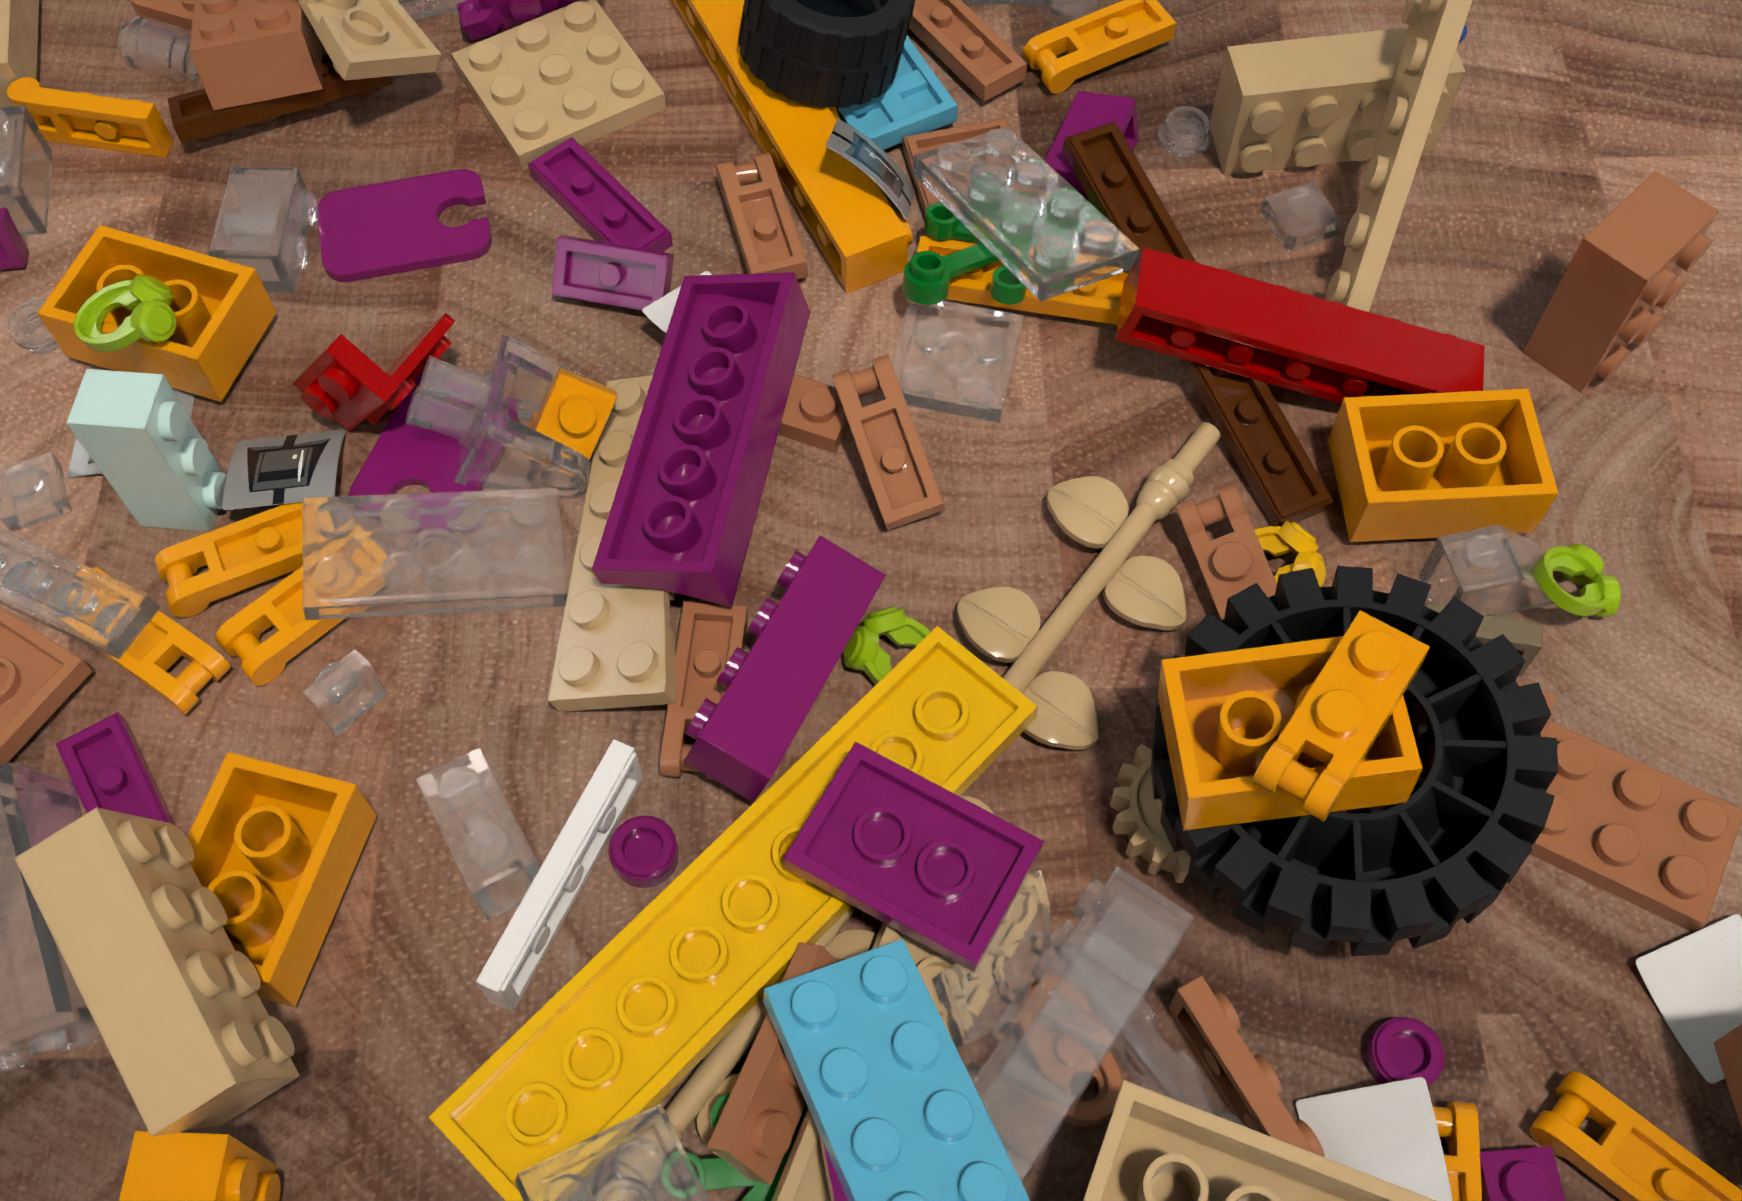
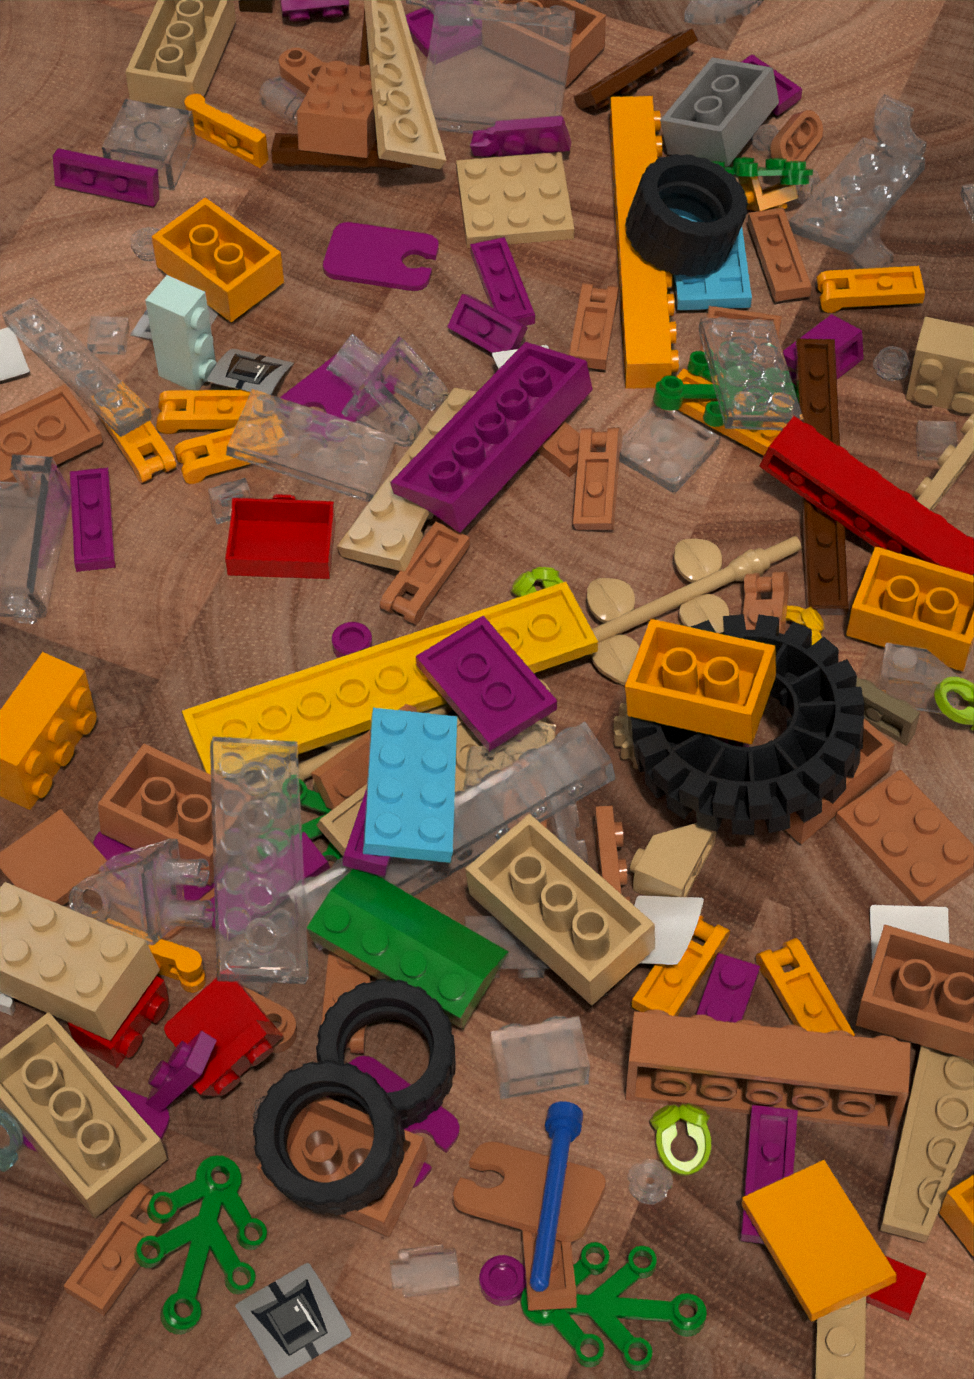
camera: 25 degrees right, 5 degrees down
tan brick [15,807,300,1137] -> none
lime piece [74,274,176,352] -> none
light orange brick [187,752,377,1007] -> none
clear brick [208,167,318,293] -> none
red bracket [292,313,455,432] -> none
clear brick [416,747,540,921] -> none
white tile [476,739,643,1012] -> none
light orange bracket [528,367,618,462] -> none
magenta brick [684,535,886,802] -> none
sticker [826,119,915,220] -> none
light orange plate [1253,610,1430,822] -> none
magenta tile [1366,1017,1445,1087] -> none
none -> red container [225,494,336,579]
none -> tan slope [630,823,716,897]

